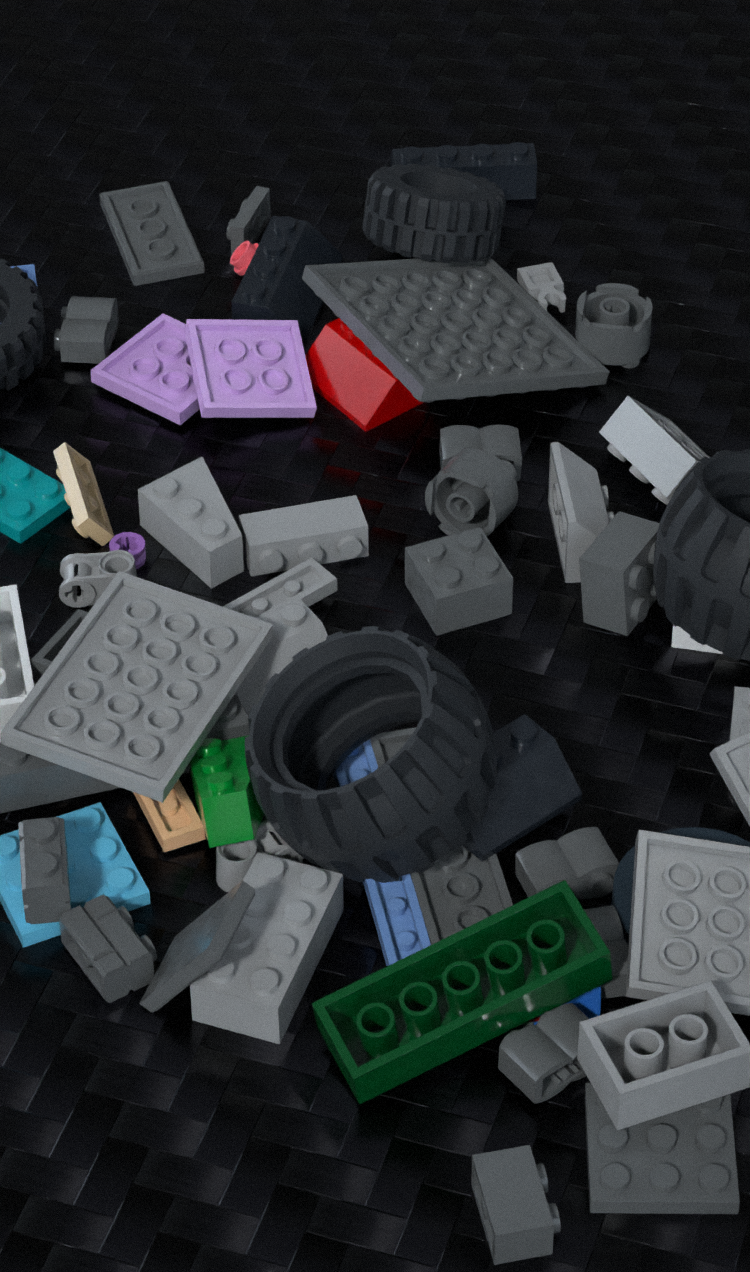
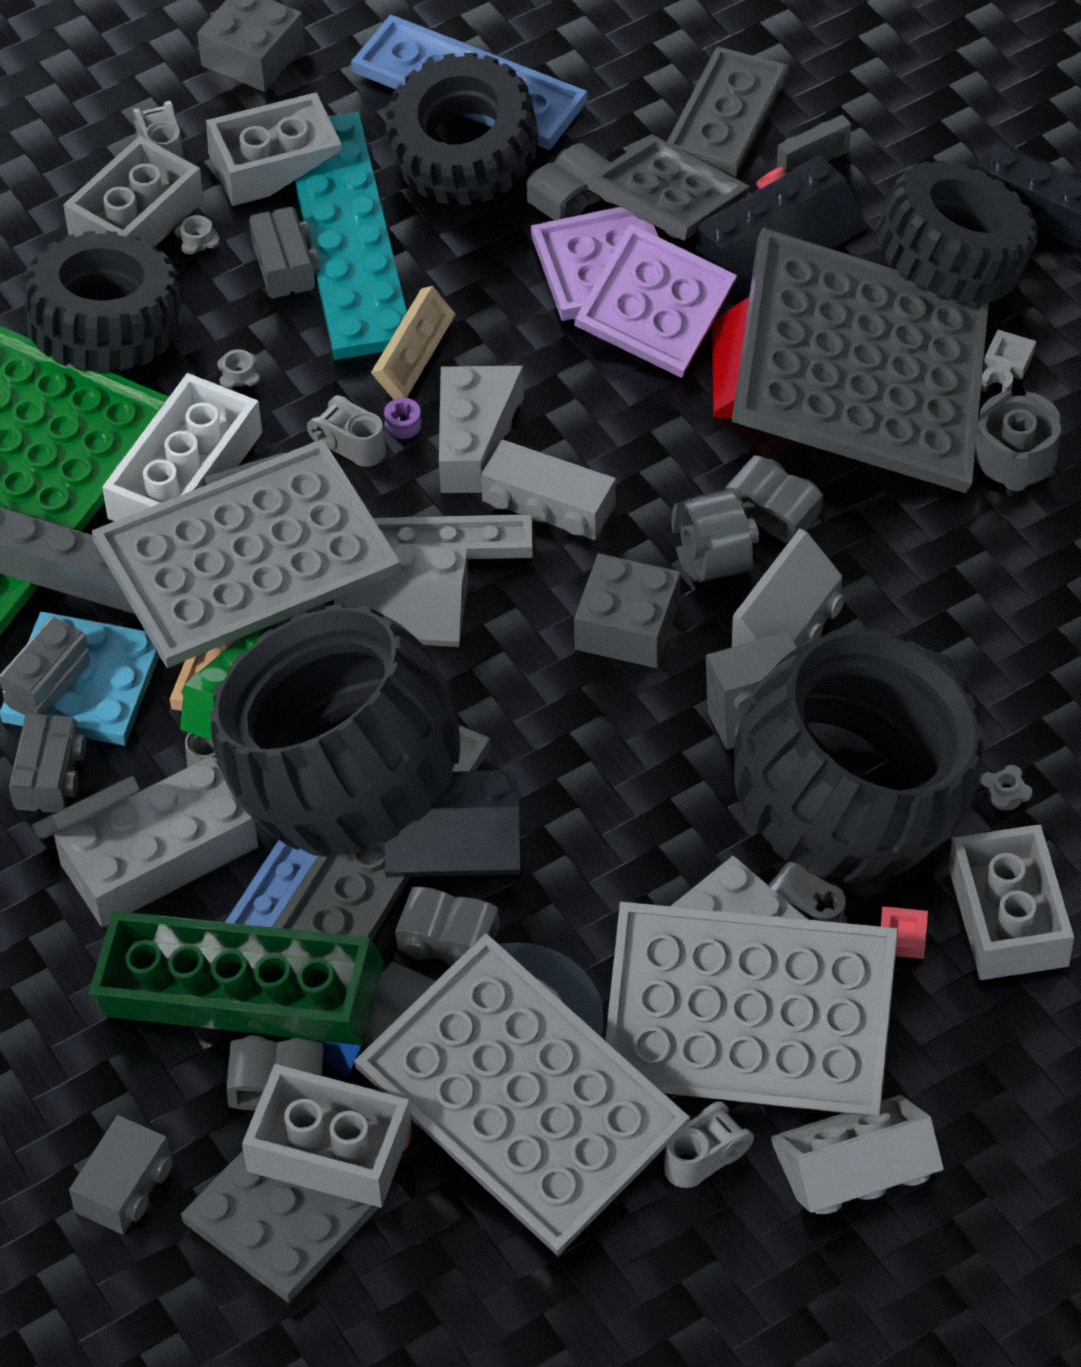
camera: 40 degrees right, 10 degrees up
light grey slope [599,396,710,505] -> none
none -> dark grey plate [587,136,750,241]

